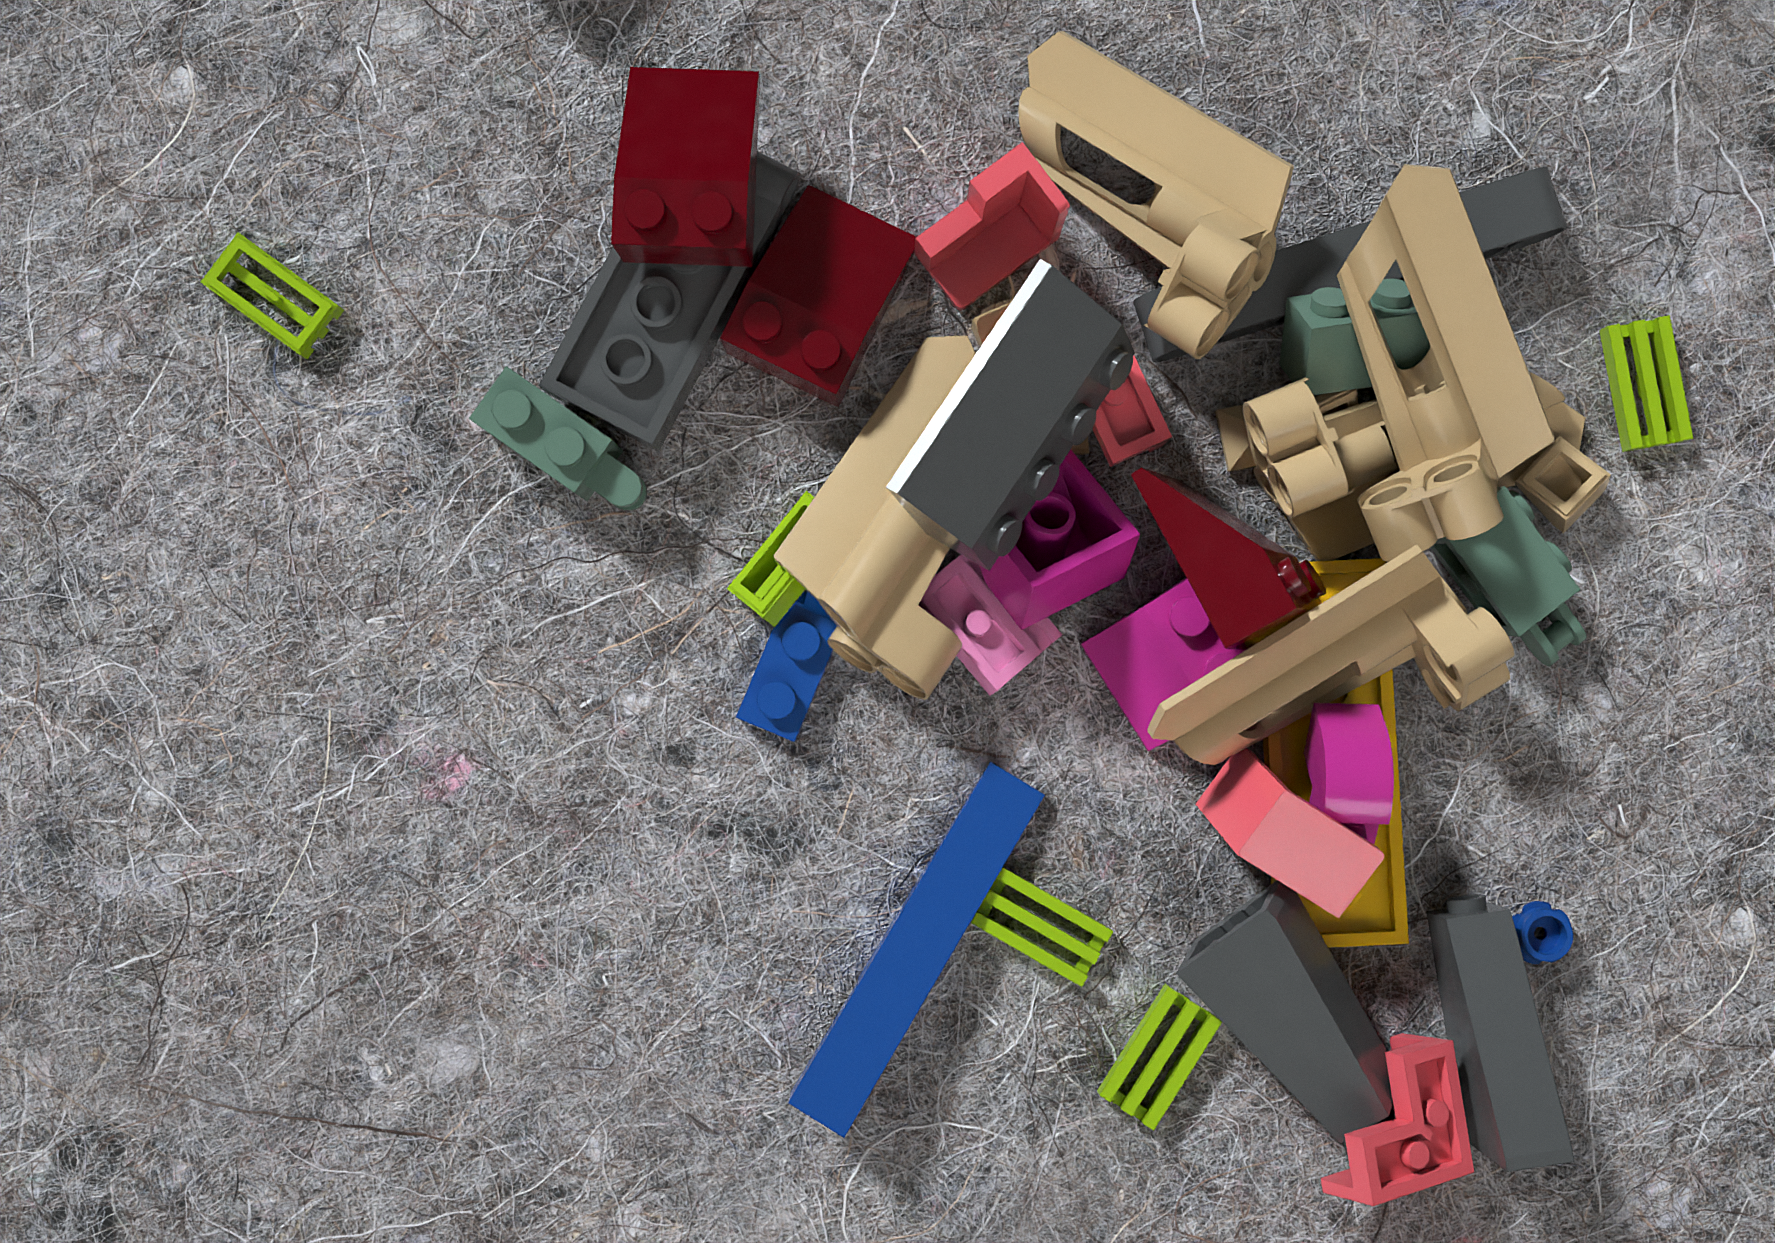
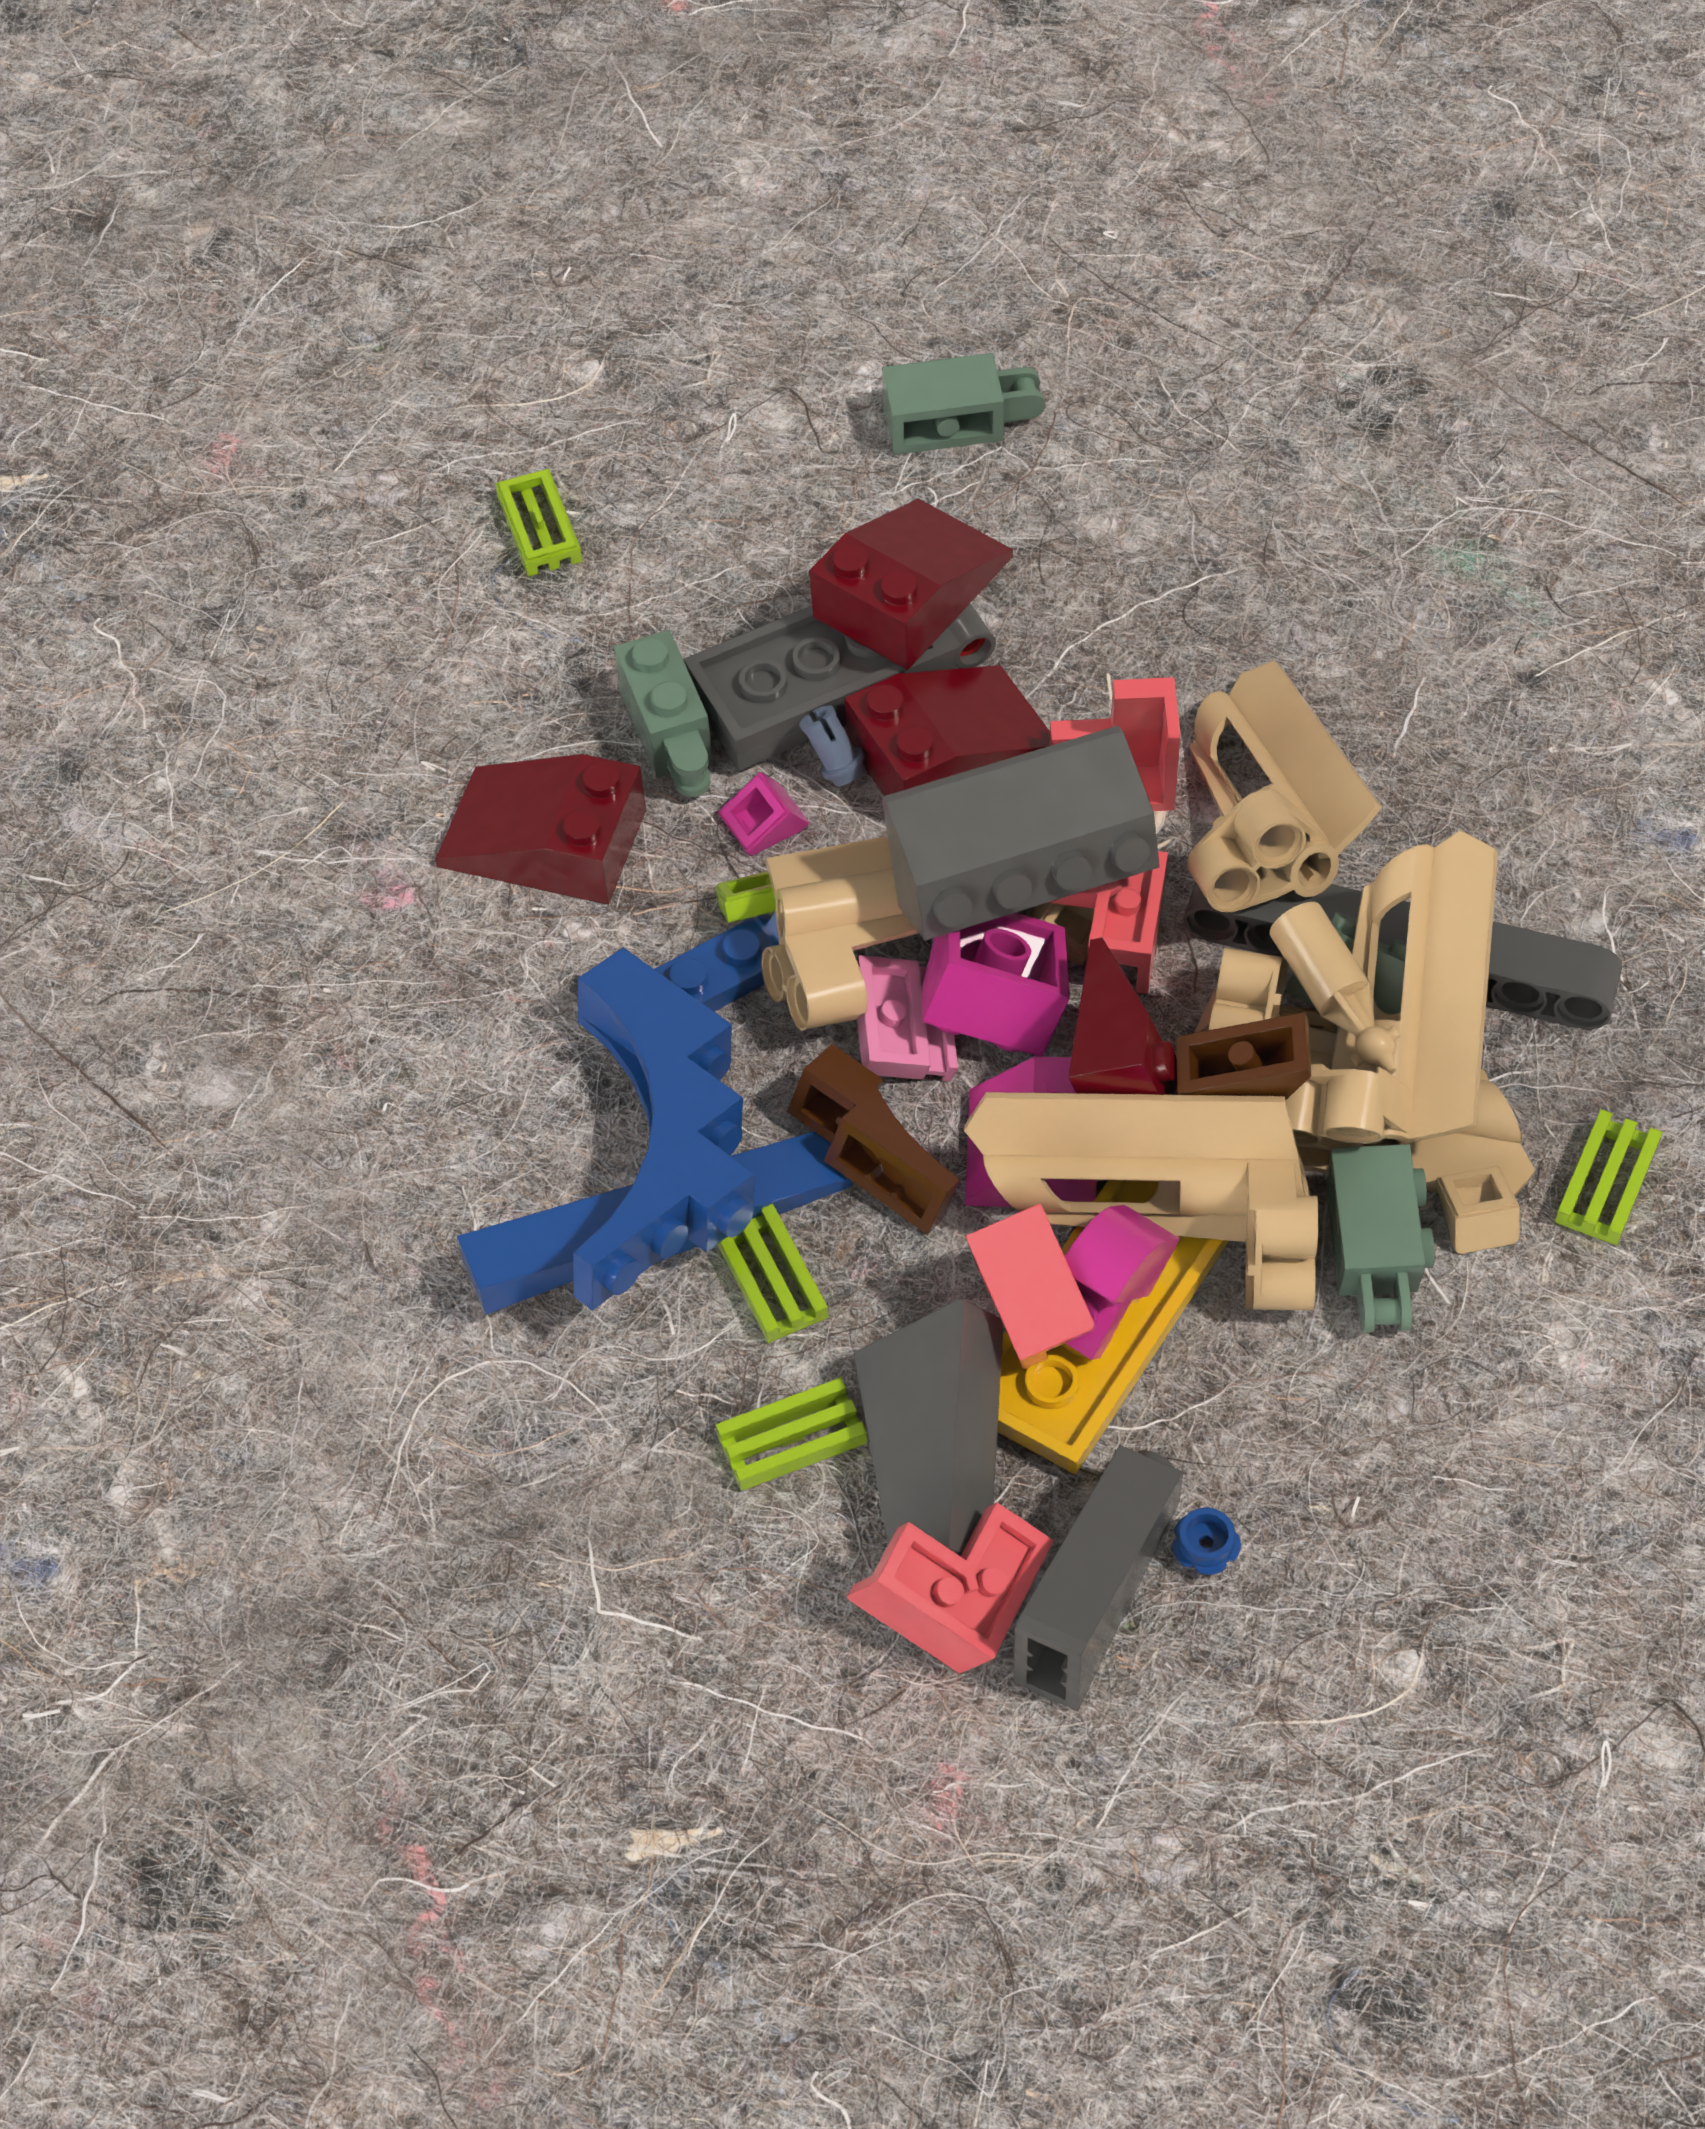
camera: 35 degrees right, 30 degrees down
none -> dark red slope [435,754,646,905]
none -> blue arch [573,947,755,1311]
none -> dark pink slope [717,772,810,856]
none -> reddish brown slope [787,1044,961,1235]
none -> sand blue pin [799,705,865,786]
none -> reddish brown slope [1176,1012,1311,1100]
none -> tan wheel [1270,902,1401,1074]

